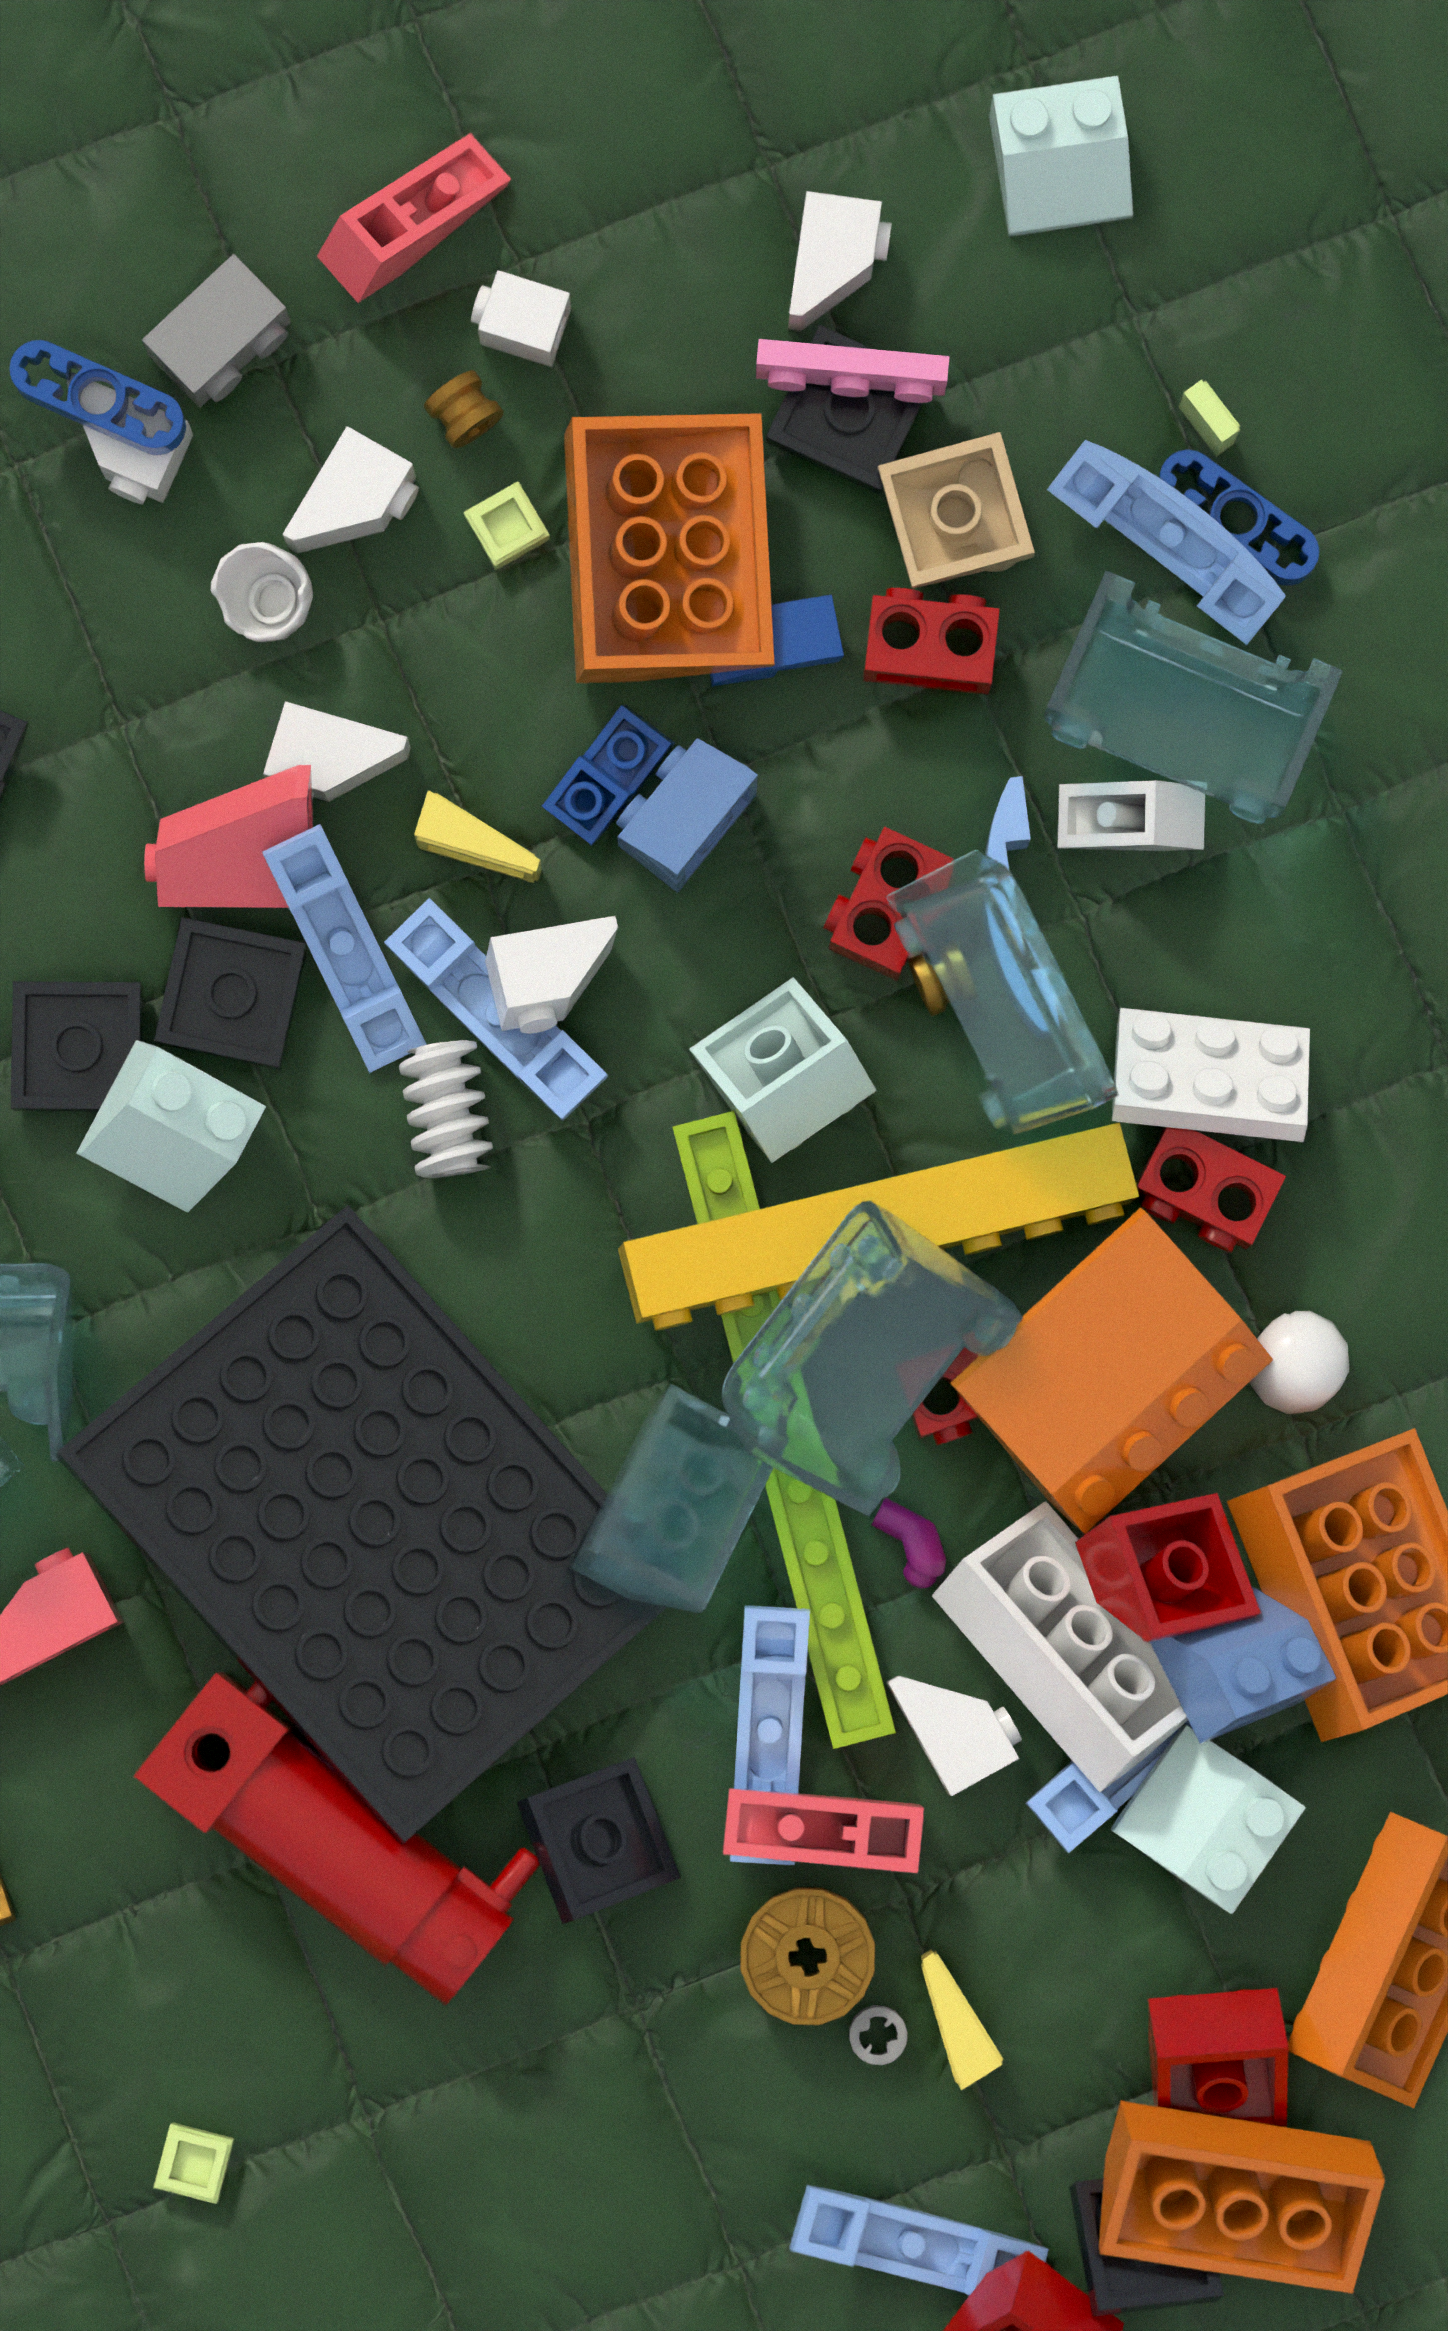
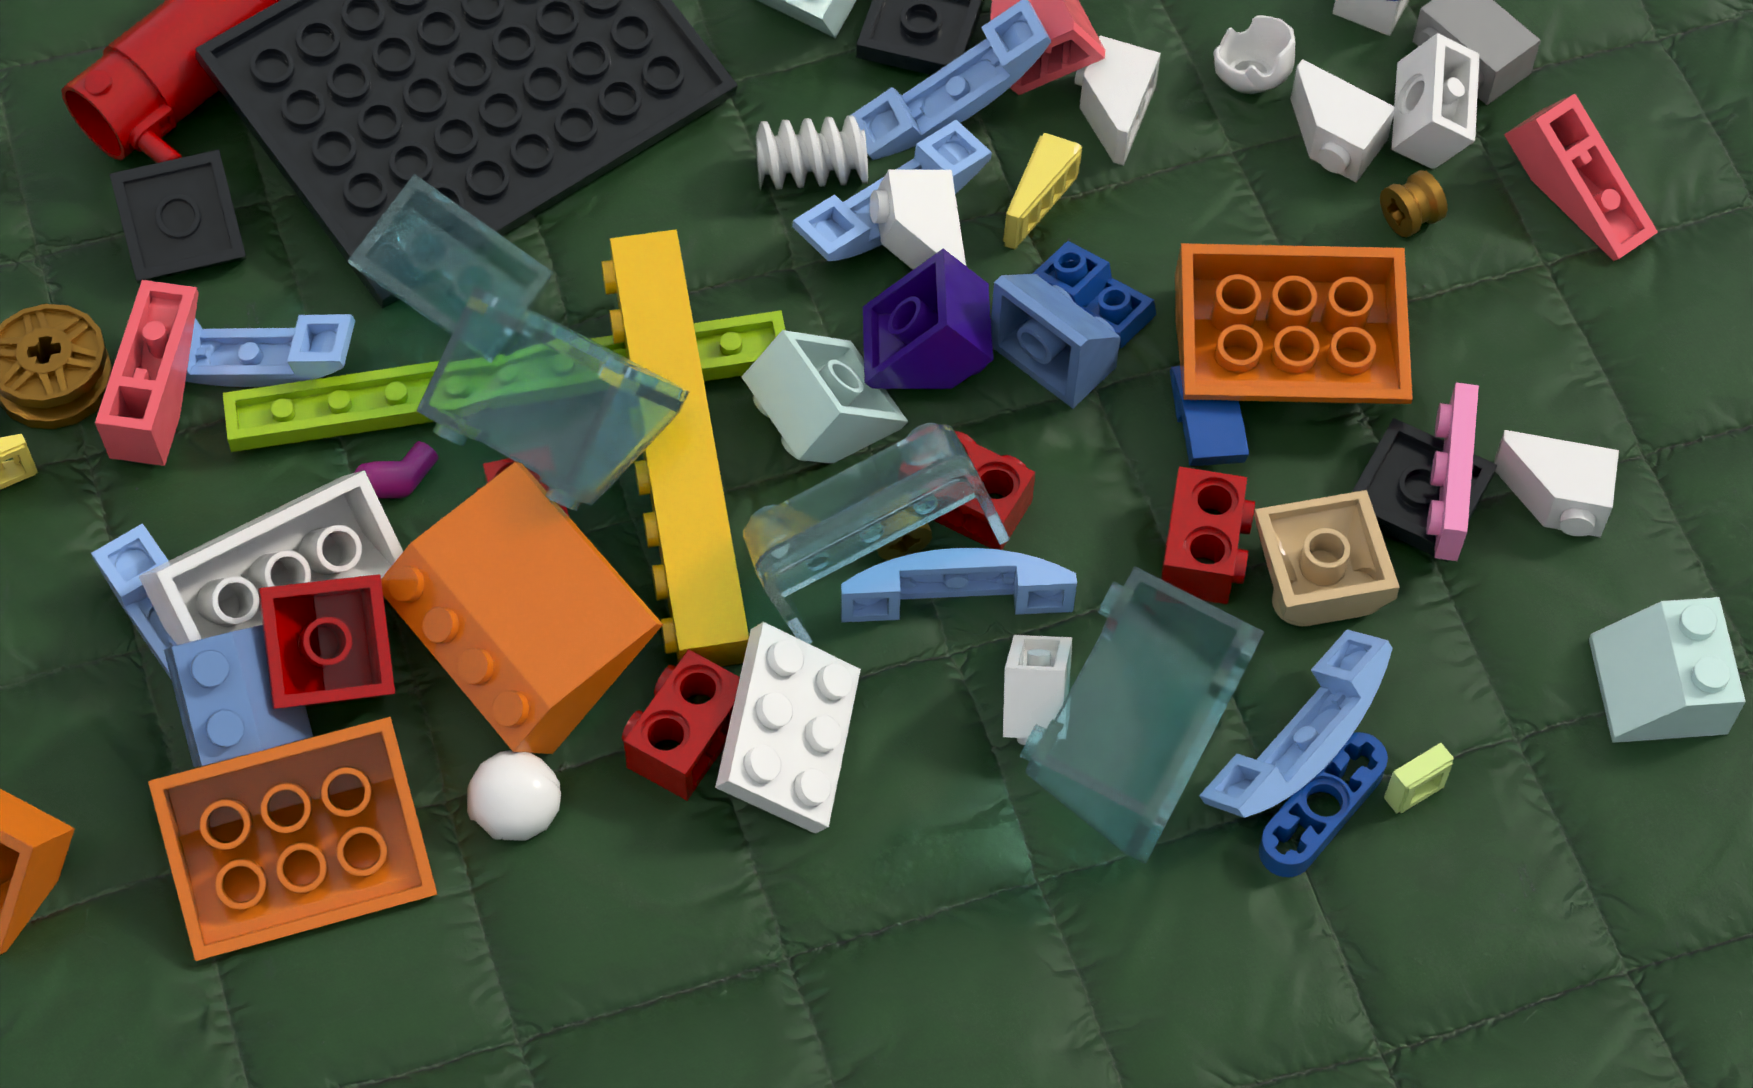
camera: 95 degrees right, 25 degrees down
yellowish green tile [463,481,550,570] -> none
white brick [471,270,571,367] -> none
white slope [886,1676,1022,1796] -> none
light aqua slope [1110,1724,1306,1914] -> none
none -> dark purple slope [863,248,993,389]
none -> white brick [1391,33,1480,170]

